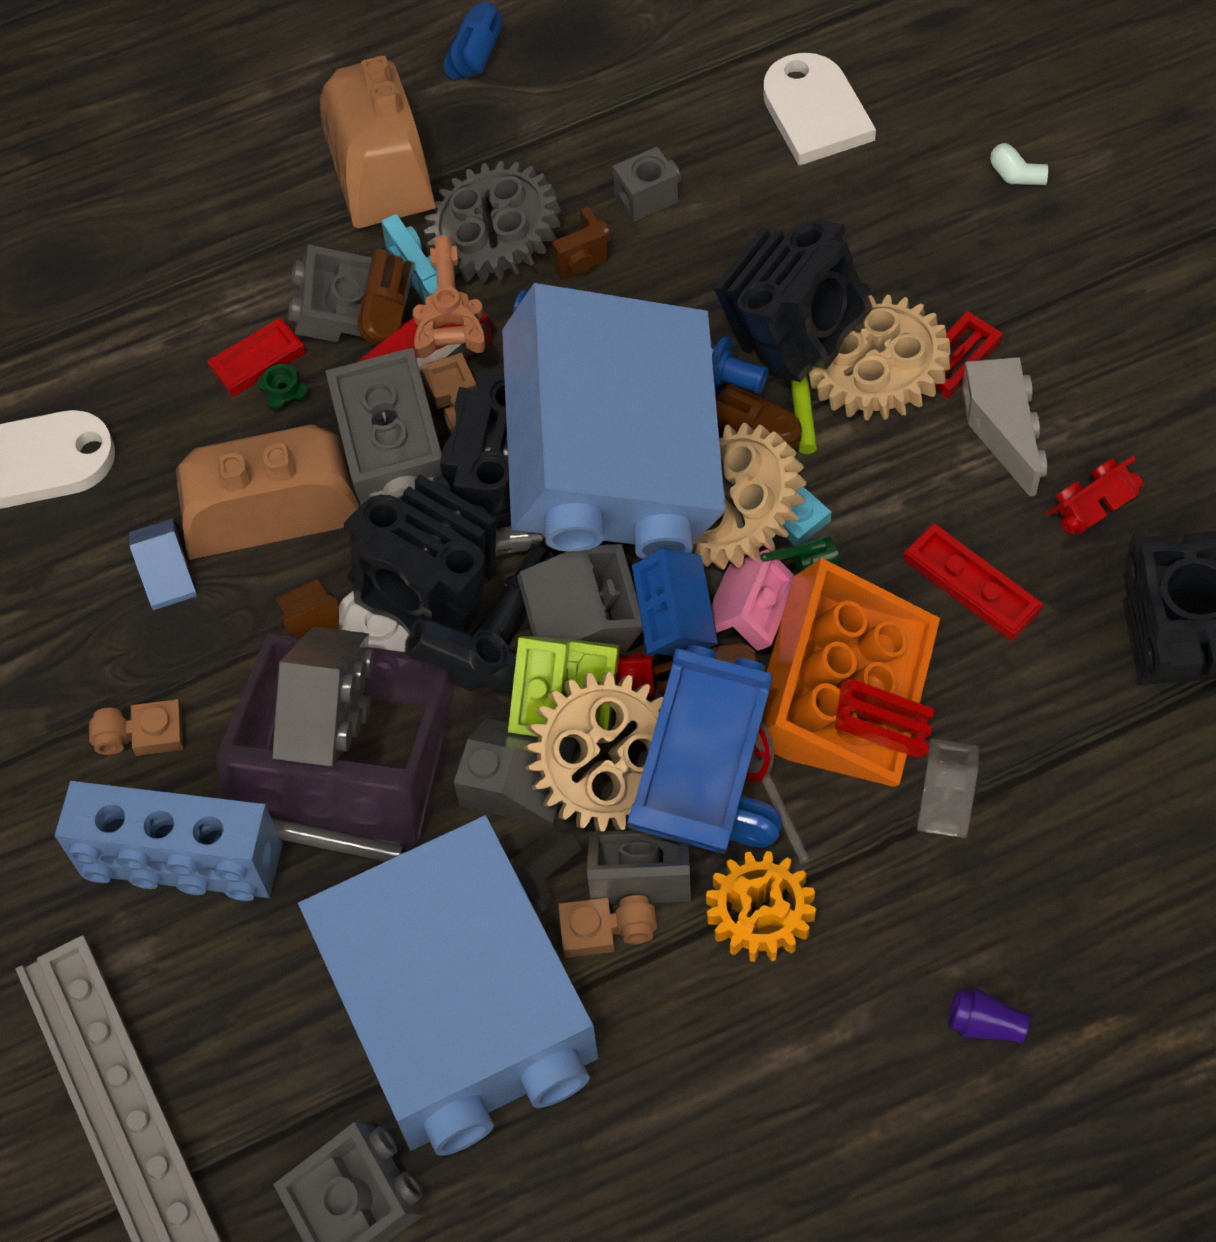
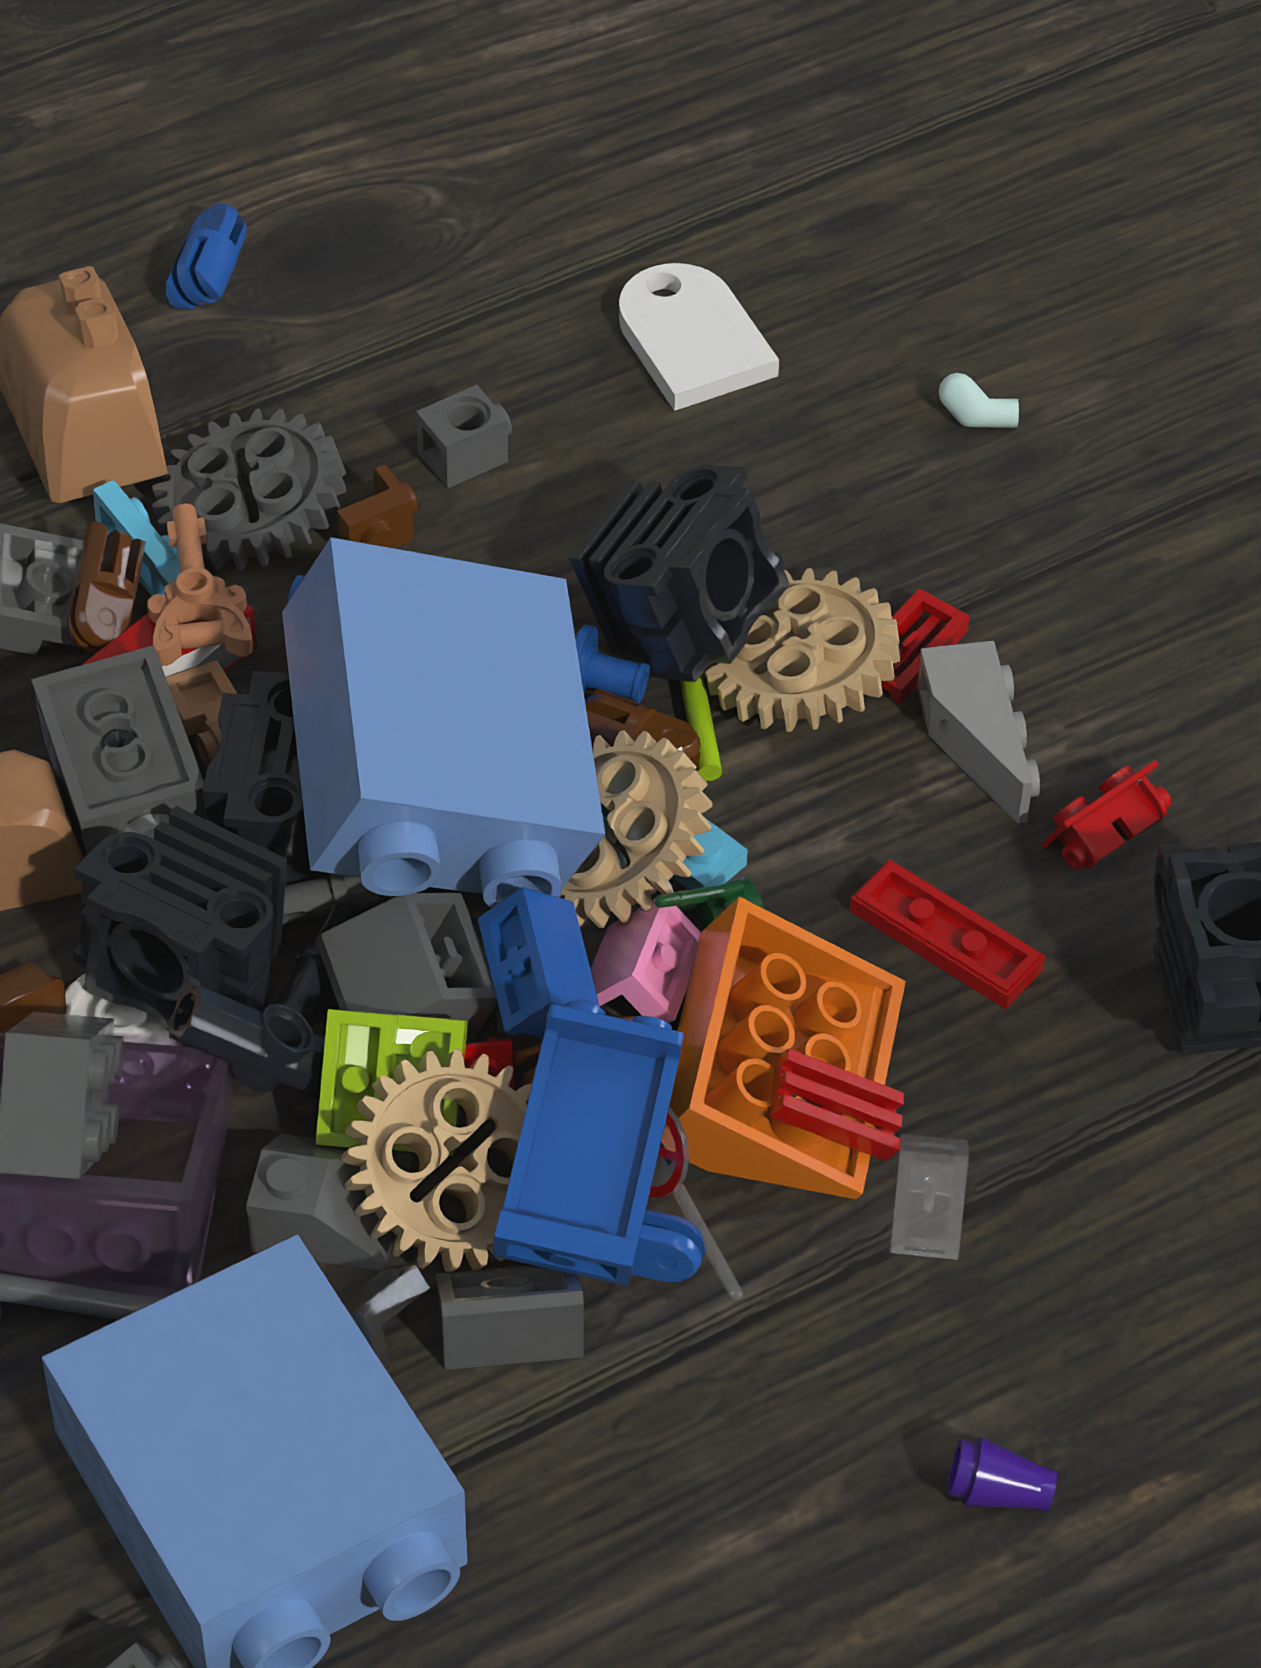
camera: 10 degrees left, 10 degrees down
medium nougat plate [558,895,657,958] -> none
light orange gear [706,851,816,962] -> none

